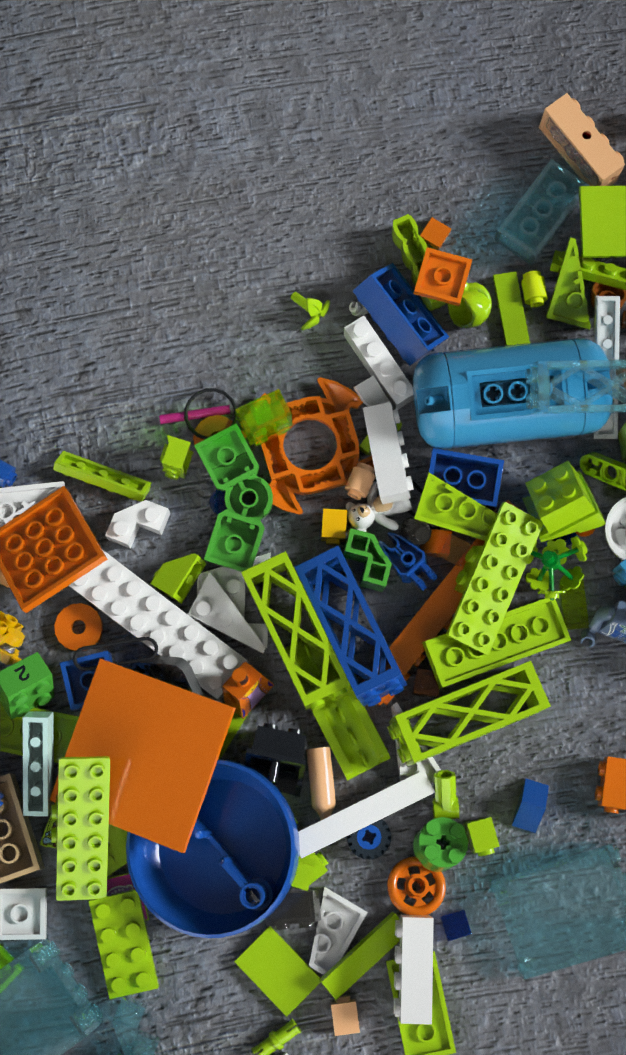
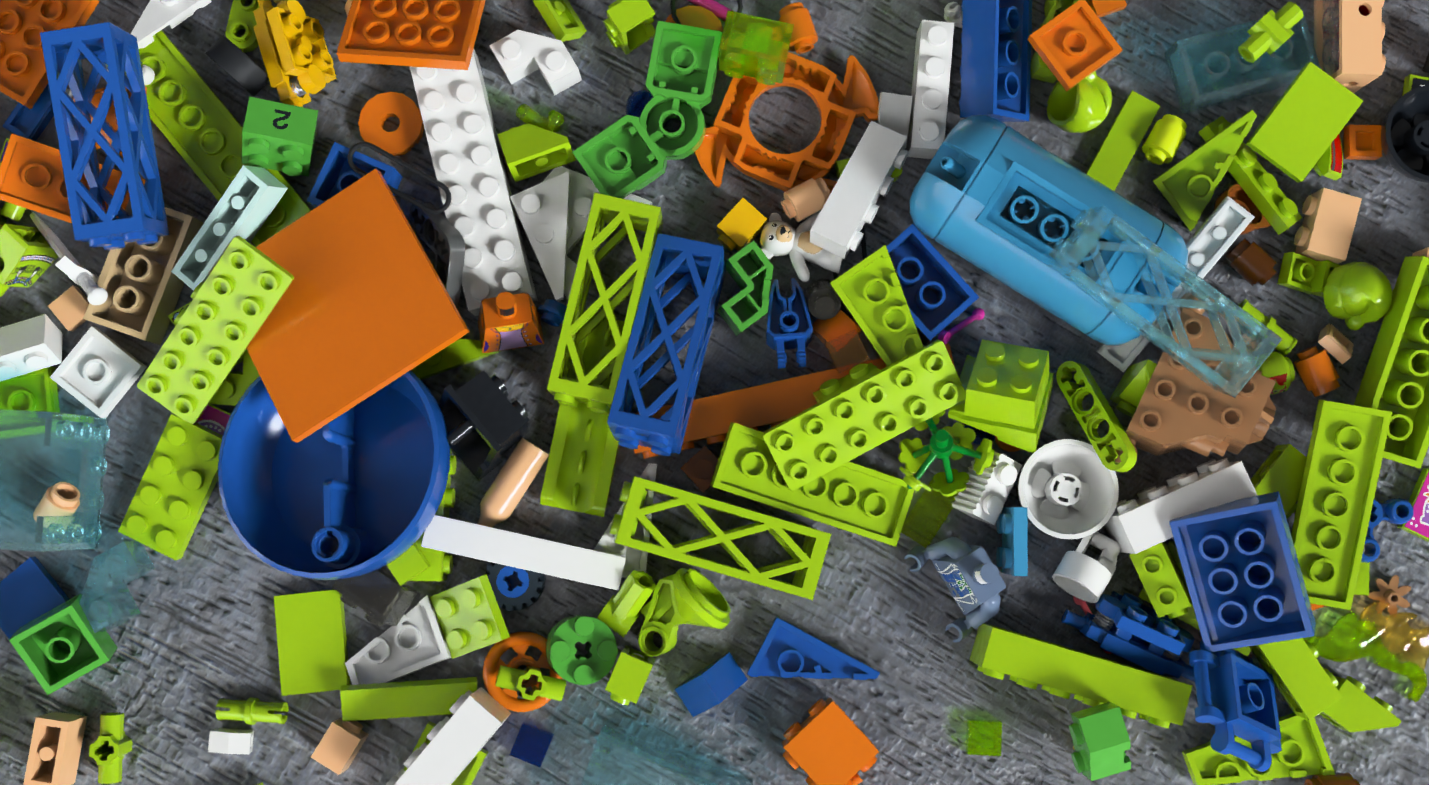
camera: 40 degrees right, 5 degrees up
none -> light nougat brick [33,482,80,531]
none -> lime plate [430,574,510,659]
none -> lime axle [495,665,566,701]
none -> clear neon green arm [516,104,565,132]
none -> blue plate [537,299,567,327]
none -> lime piece [638,568,731,657]
none -> blue wing [747,616,880,680]
none -> orange brick [778,2,818,54]
none -> dark pink hinge [938,308,985,344]
none -> white brick [951,452,1022,525]
none -> lime axle [1238,1,1304,63]

